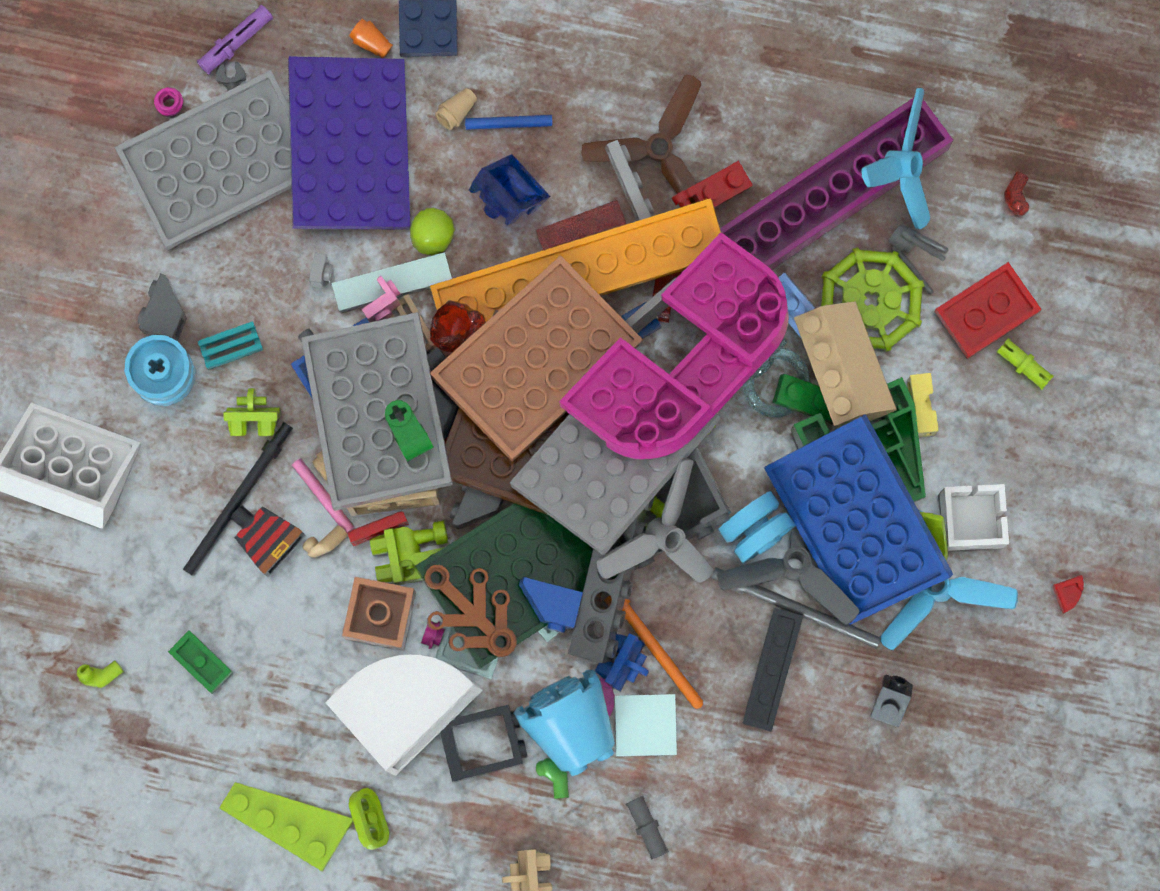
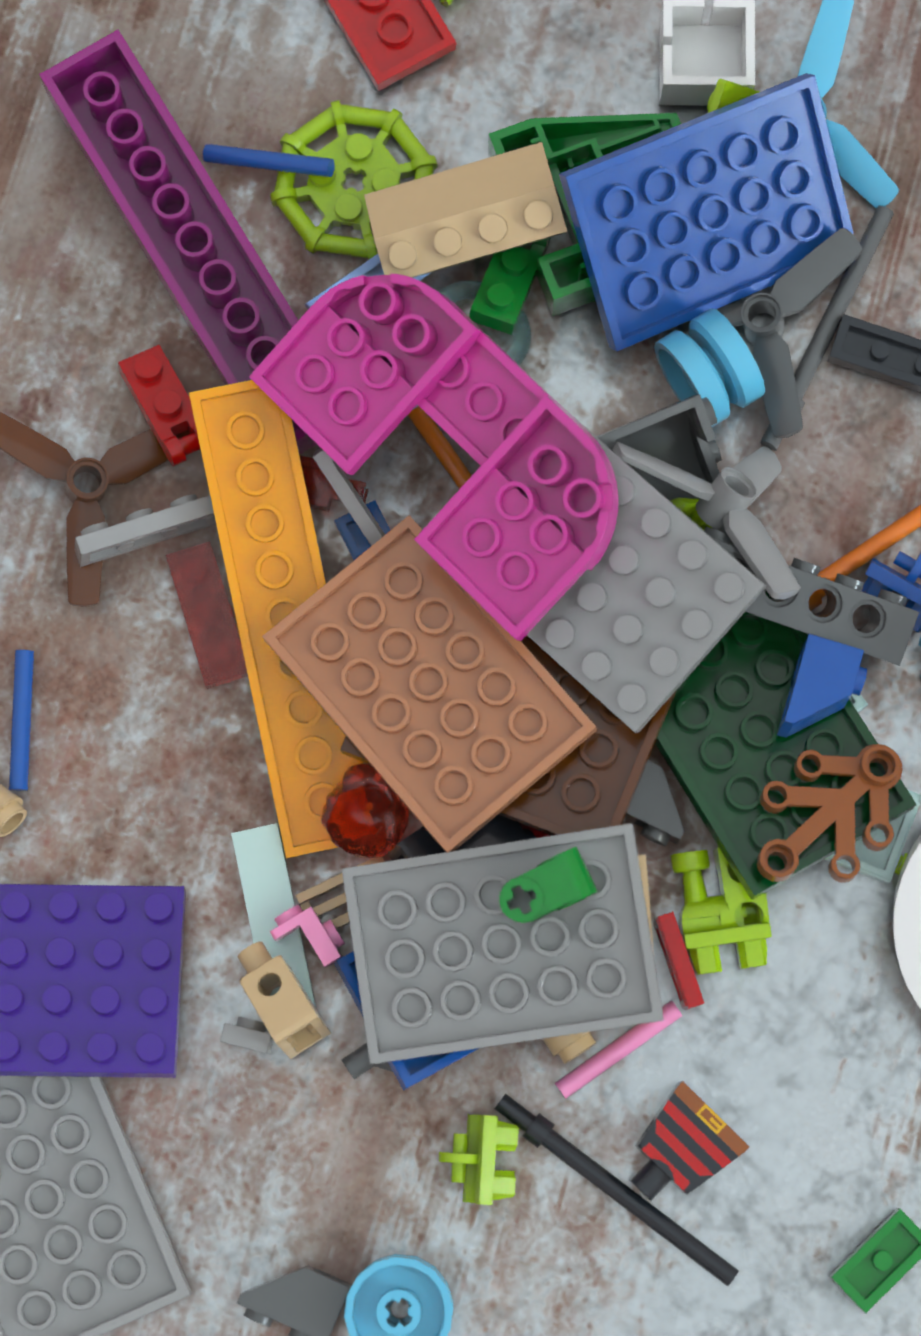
camera: 85 degrees left, 0 degrees up
teal tile [197,321,263,370] -> none
tan arm [303,525,347,558] -> none
nougat brick [342,577,416,651] -> none
lime hair [410,207,455,256] -> none
dark pink plate [421,621,445,649] -> none
clear blue brick [469,154,551,226] -> none
medium azure piece [862,88,930,229] -> none
dark grey plant [888,223,948,294] -> none
light yellow piece [907,373,939,438] -> none
none -> blue bar [203,144,335,177]
none -> tan torso [238,941,331,1059]

